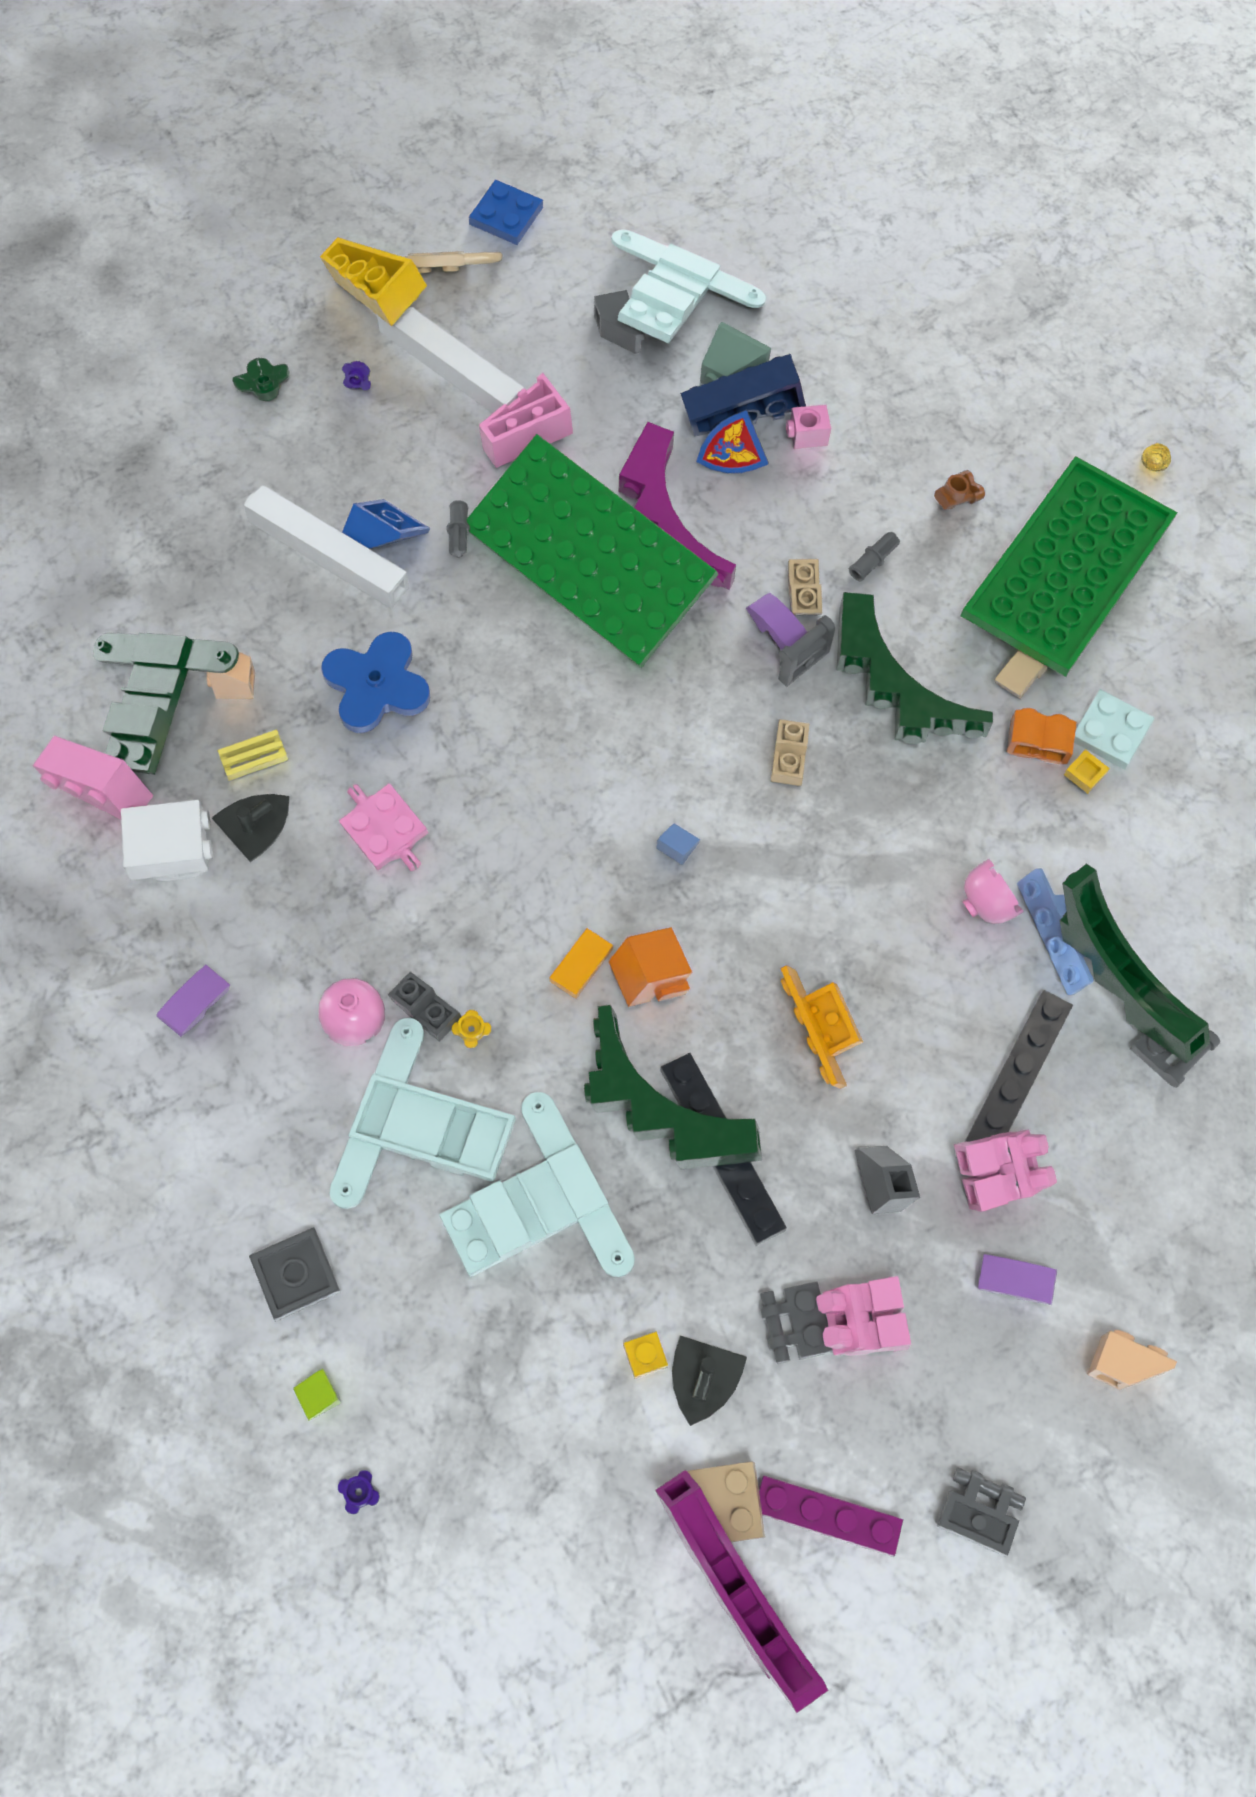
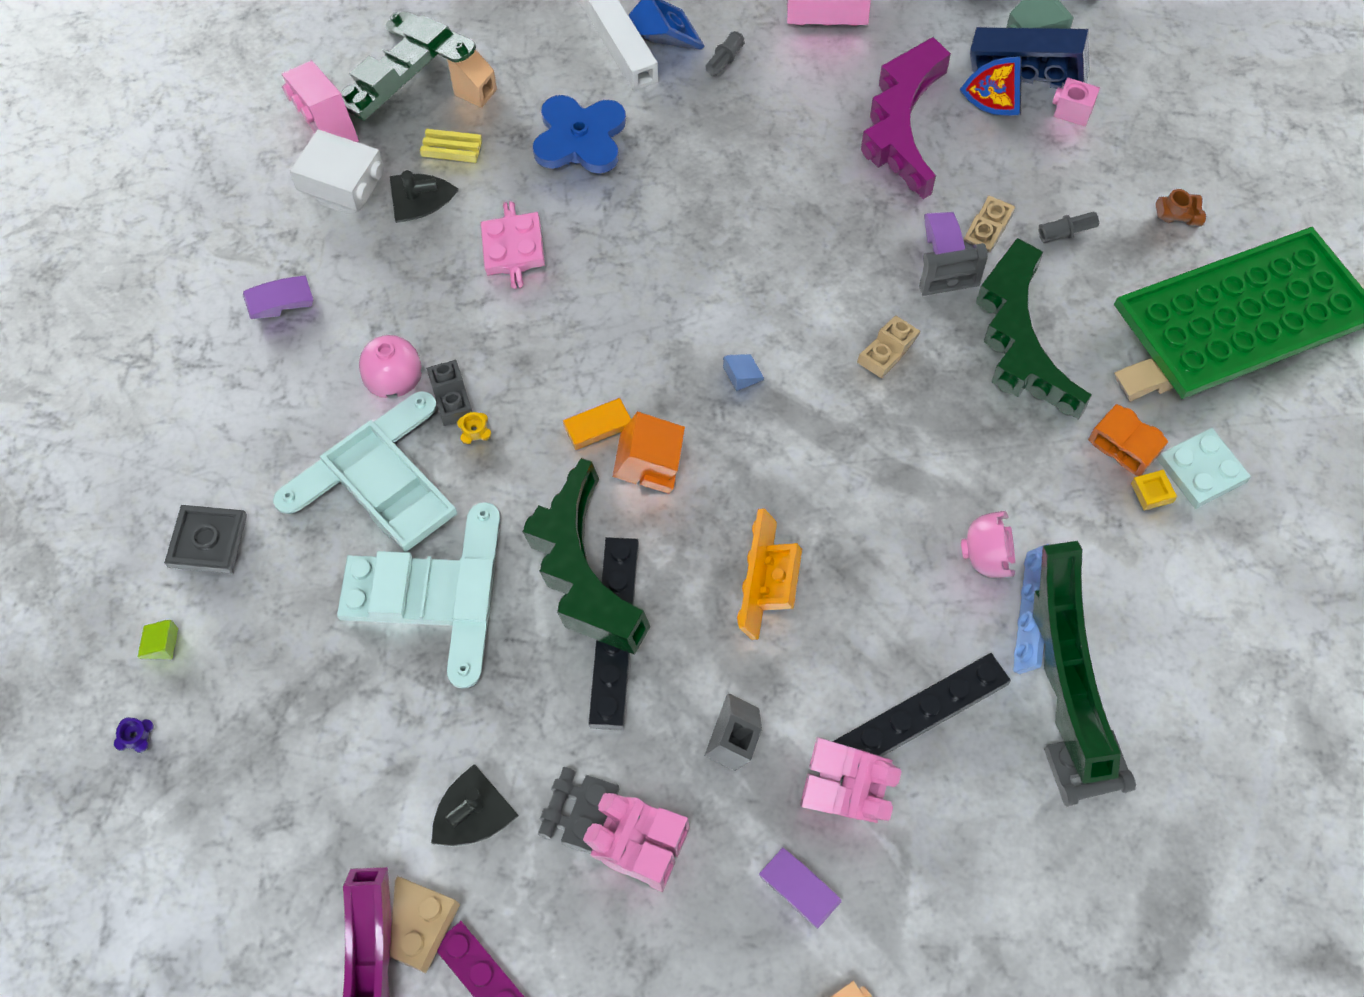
camera: 35 degrees right, 5 degrees down
green plate [467,434,718,668] -> none
yellow plate [623,1331,668,1379] -> none

